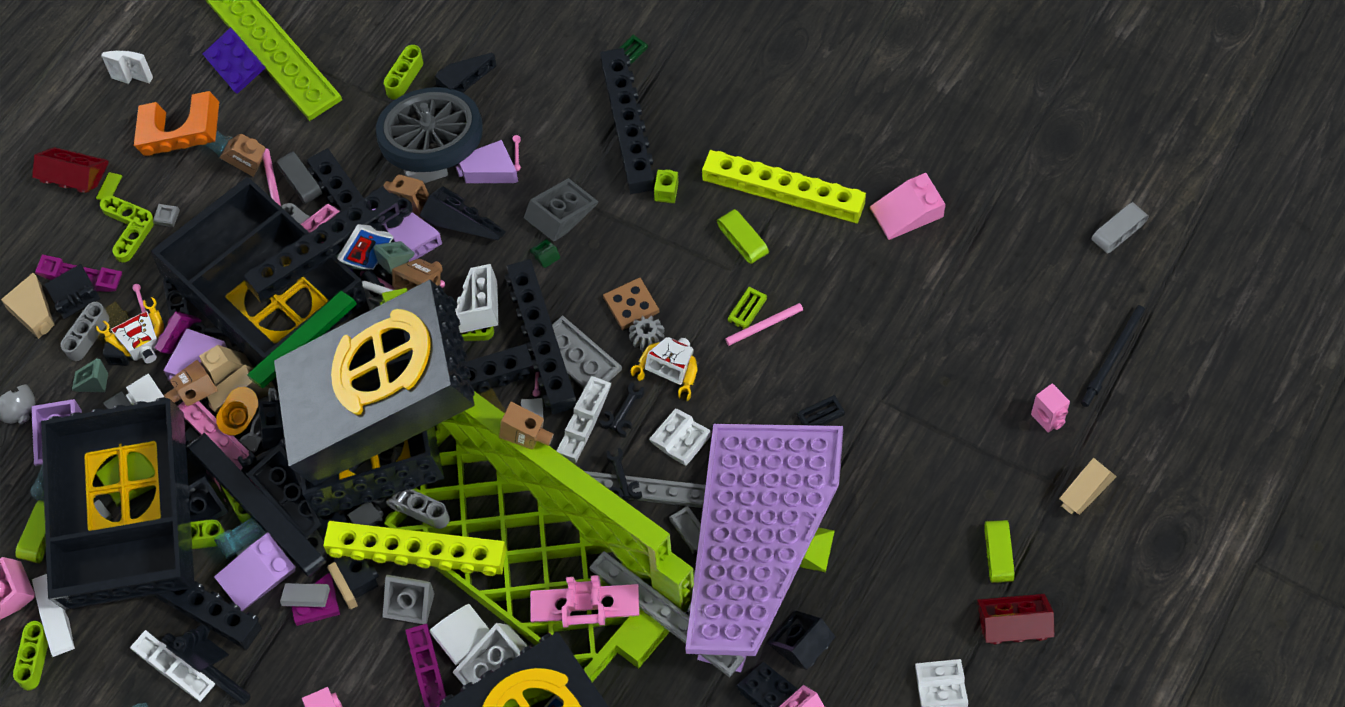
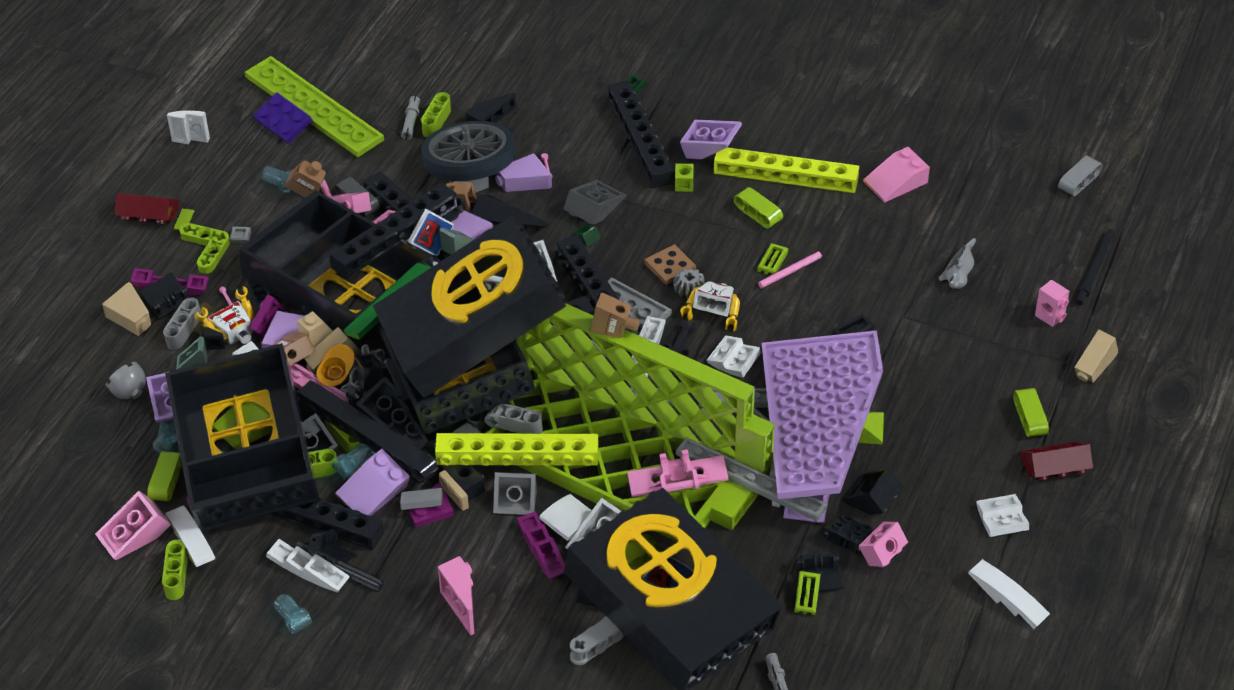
camera: 10 degrees left, 15 degrees down
orange arch [134,91,219,156] -> none
none -> bright pink brick [329,192,371,213]
none -> light grey pin [401,96,420,140]
none -> lavender slope [680,120,742,159]
none -> light grey animal [939,238,976,289]

